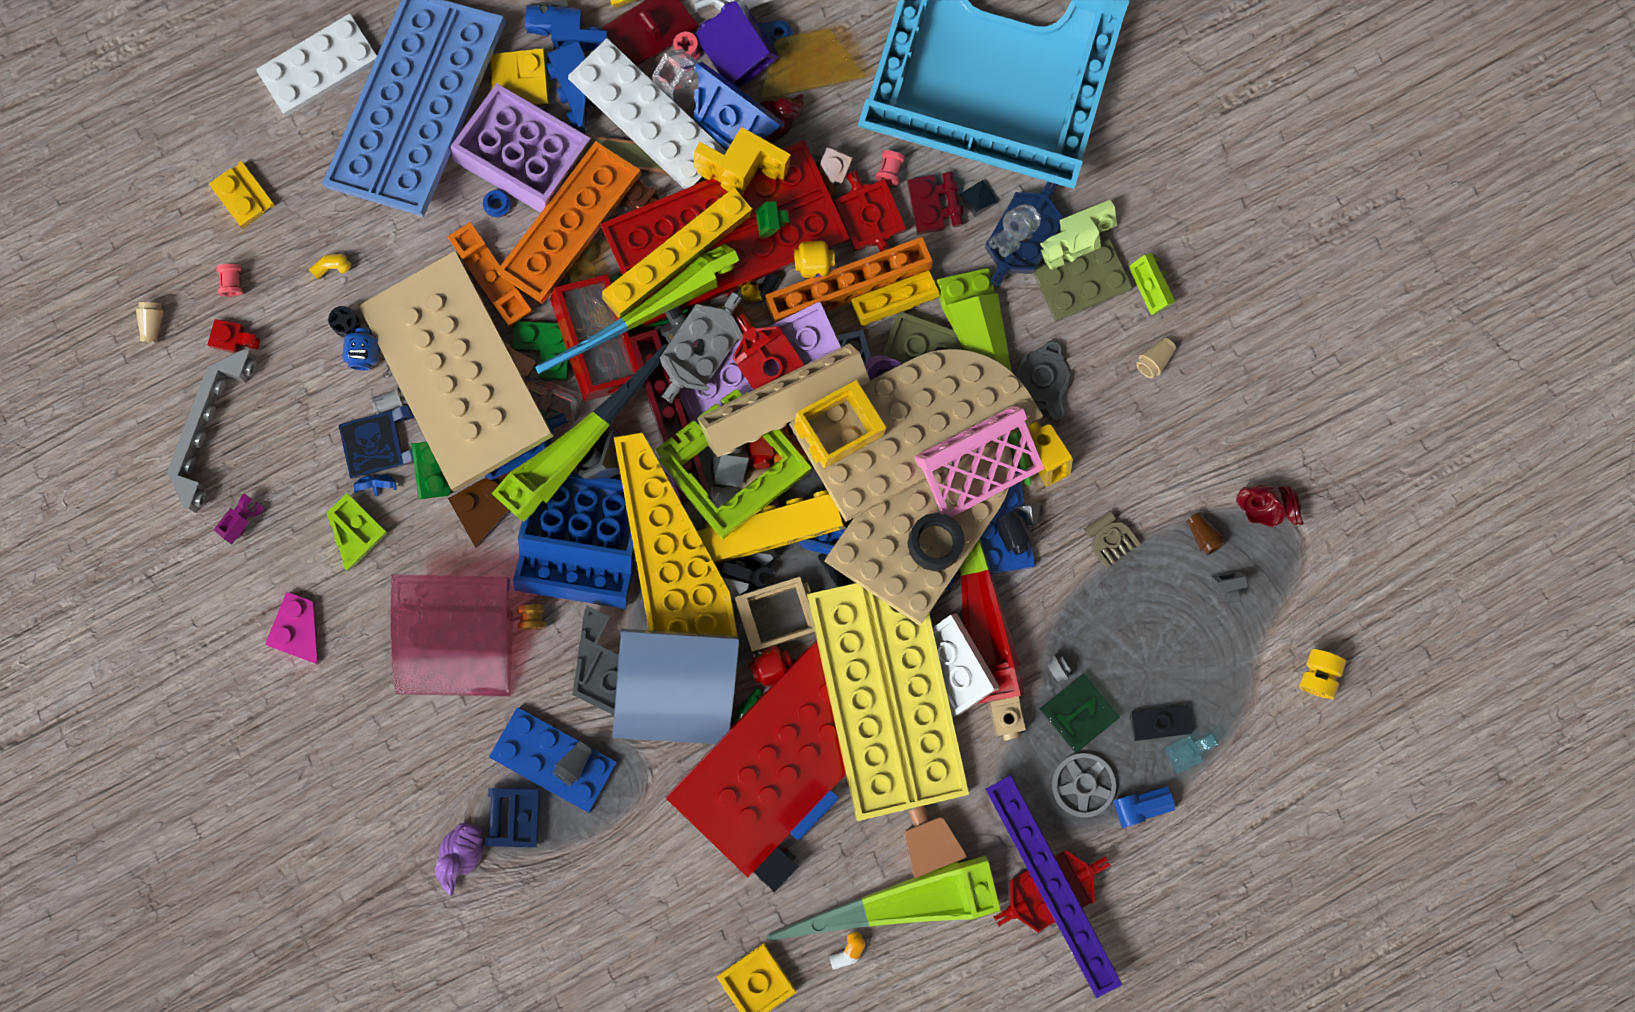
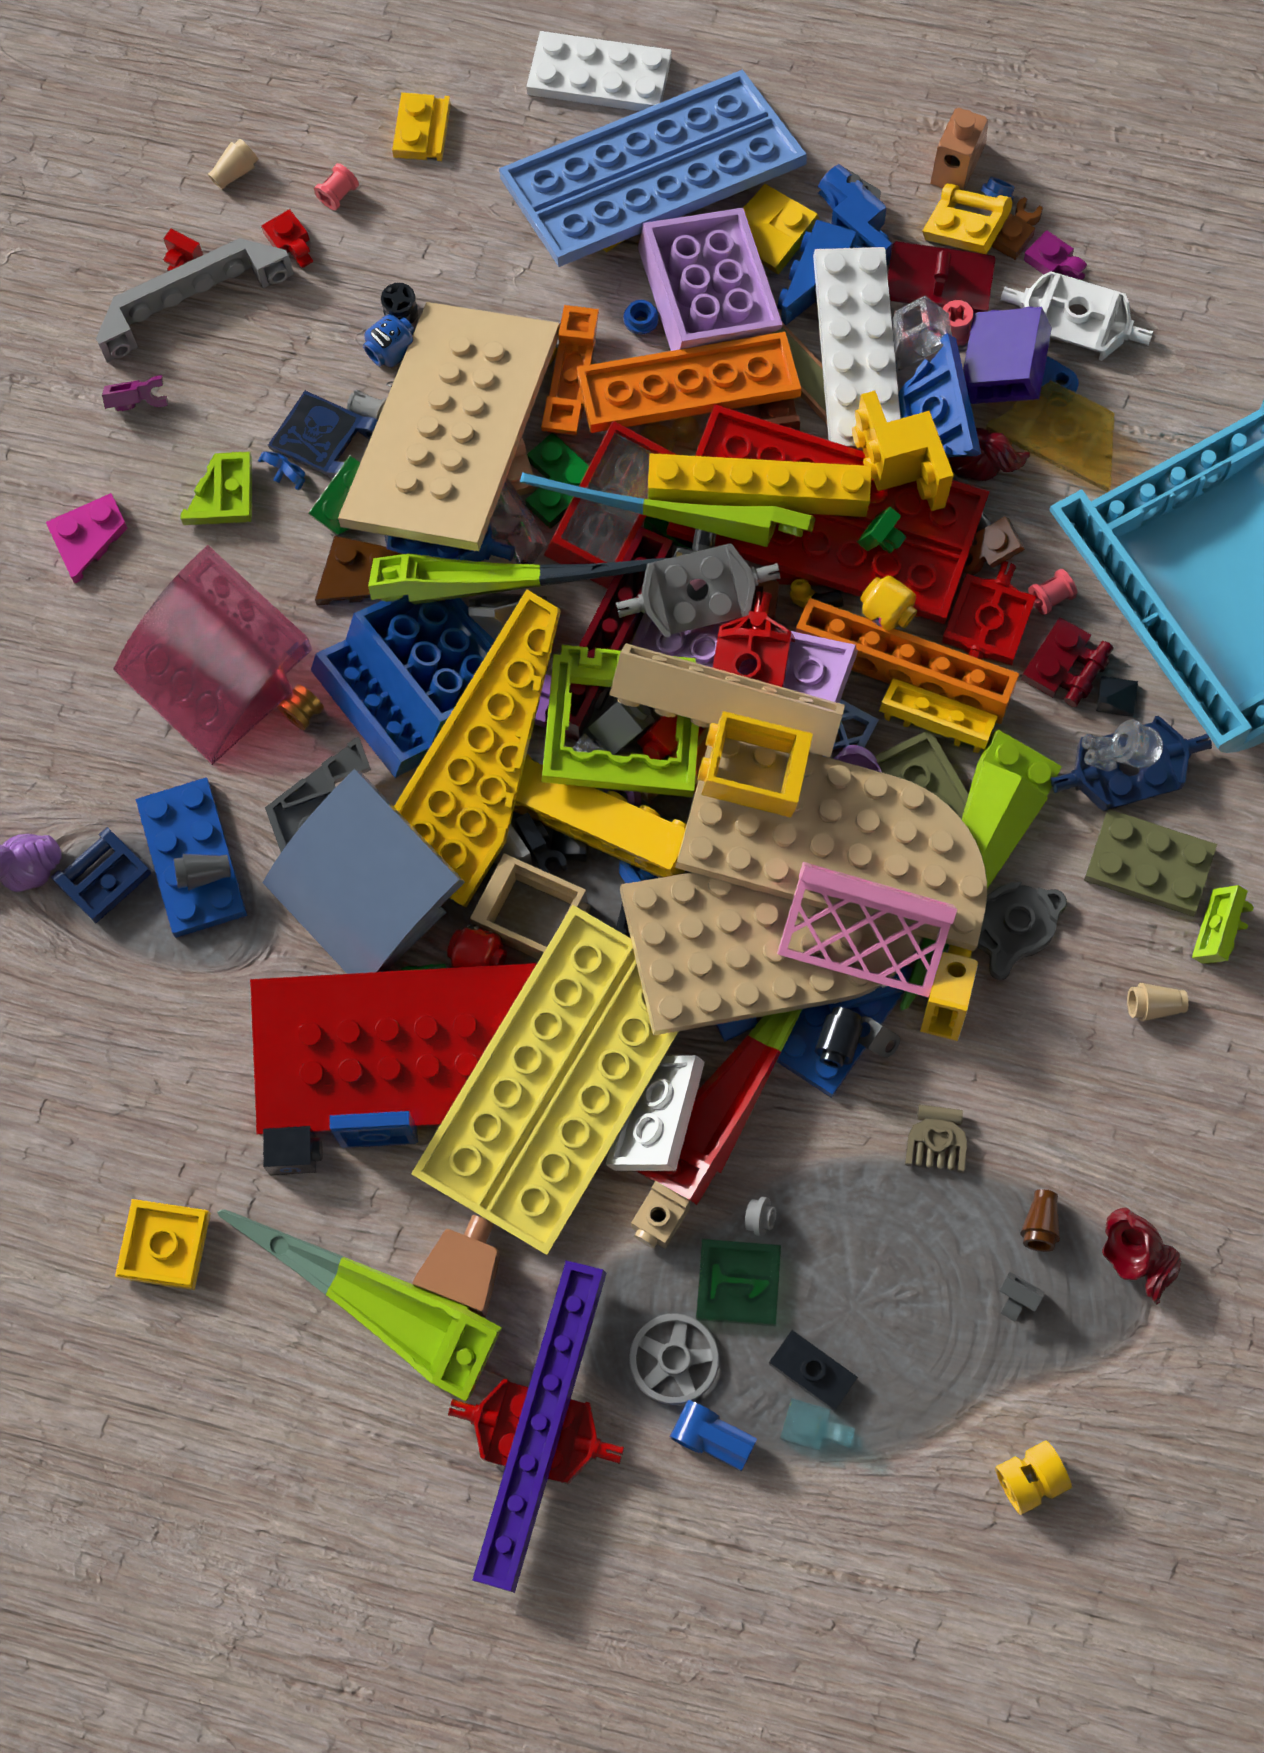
camera: 50 degrees right, 10 degrees down
yellow arm [308,253,351,280] -> none
arm [829,932,865,970] -> none
black tyre [907,513,965,571] -> none
yellowish green plate [1040,200,1117,270] -> none
none -> red tile [163,228,203,271]

